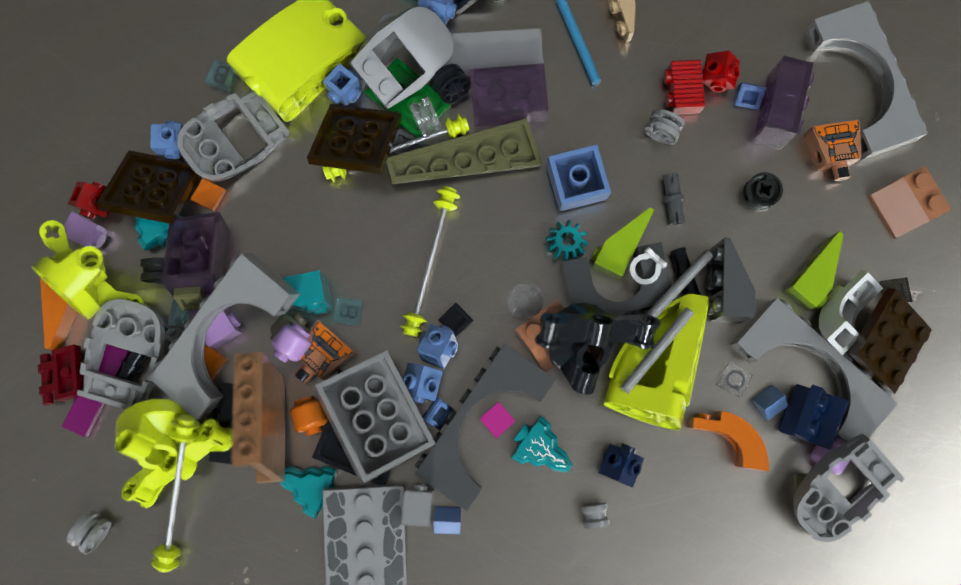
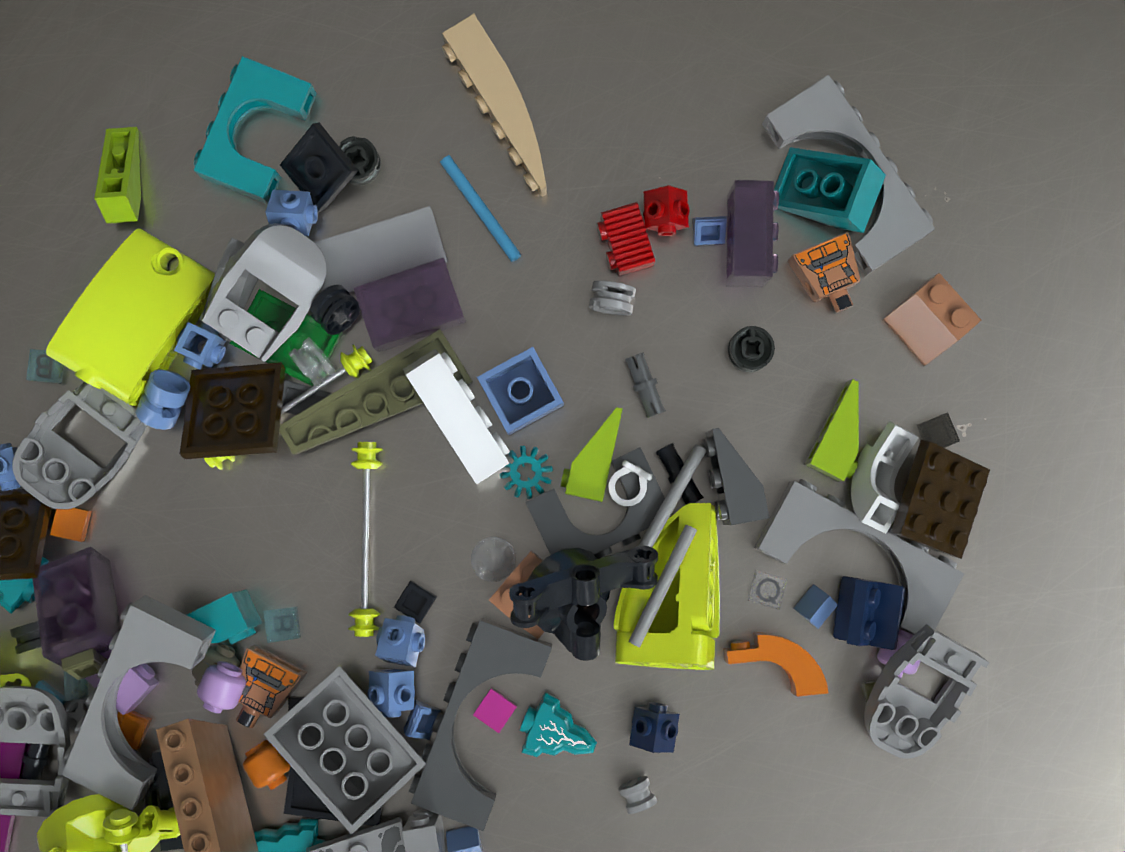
camera: 15 degrees left, 5 degrees up
none -> medium blue wheel [135,370,190,430]
none -> white brick [403,349,510,484]
none -> teal slope [768,147,886,233]

